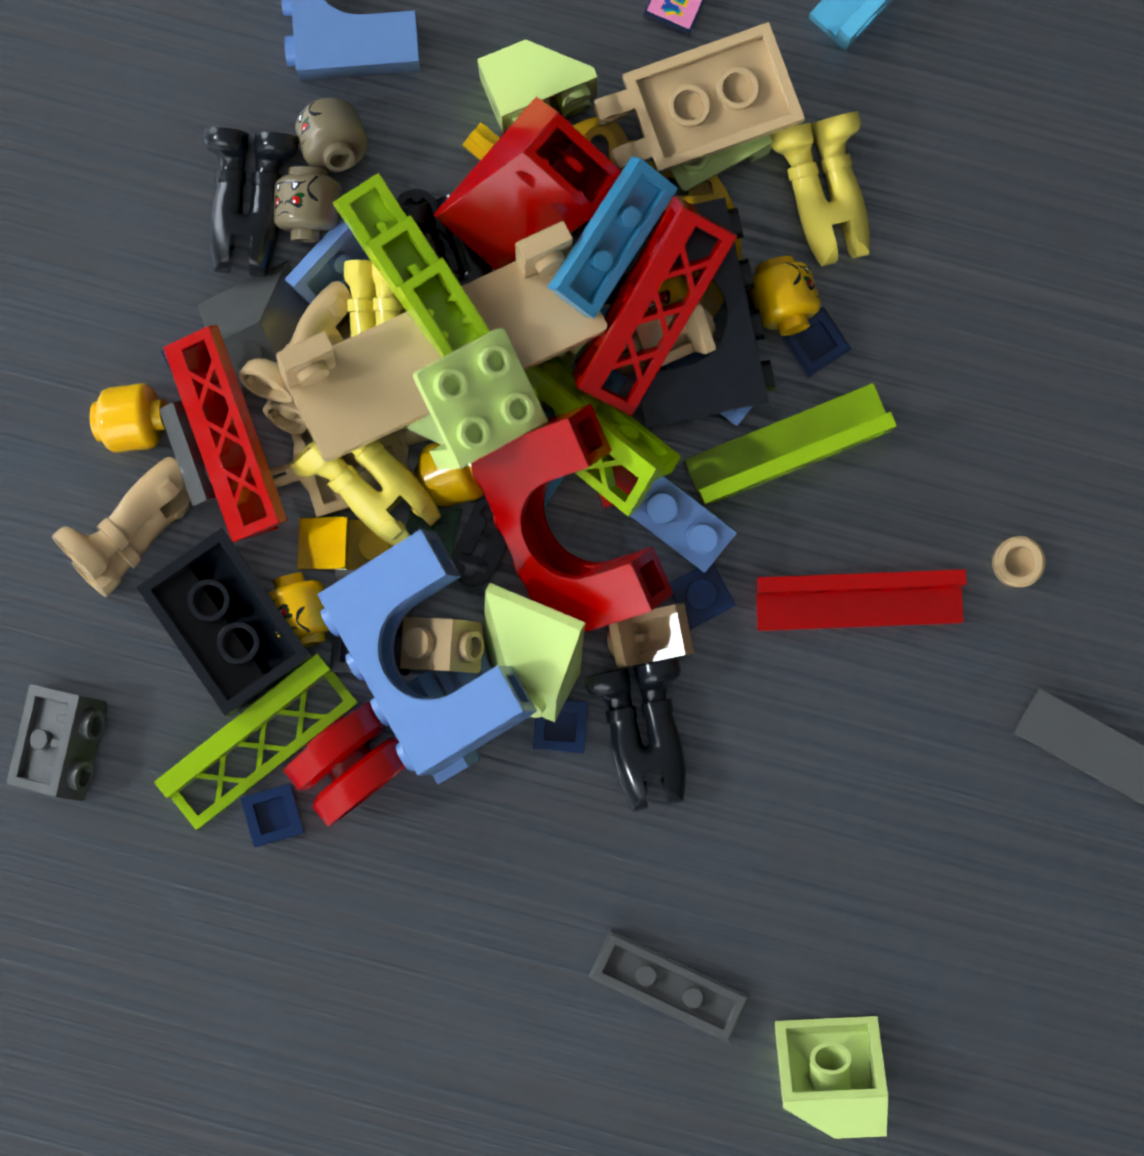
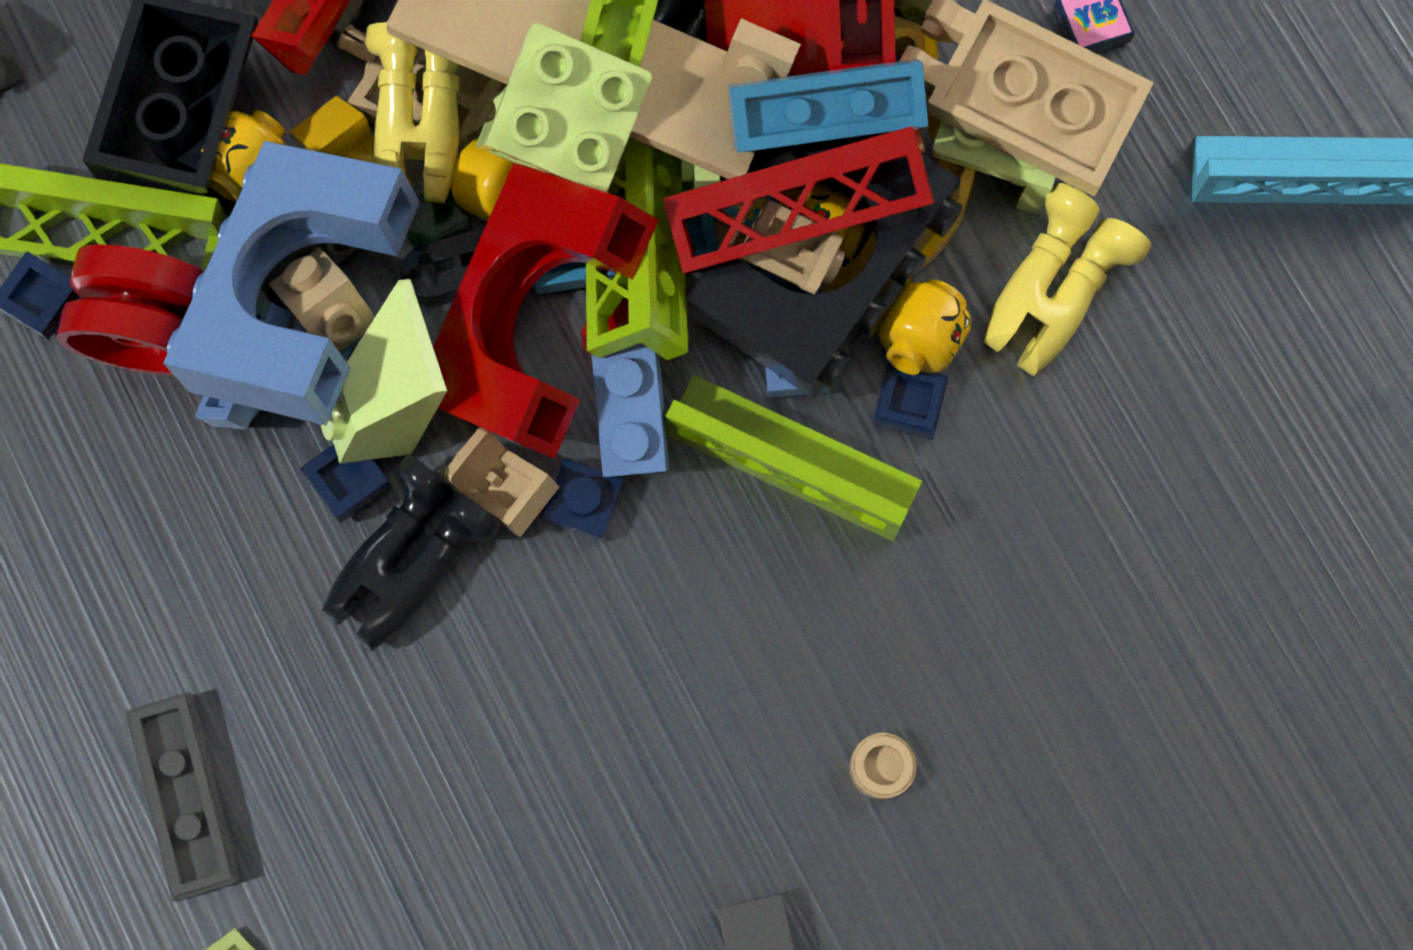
camera: 45 degrees right, 10 degrees down
red fence [755,569,966,632] -> none

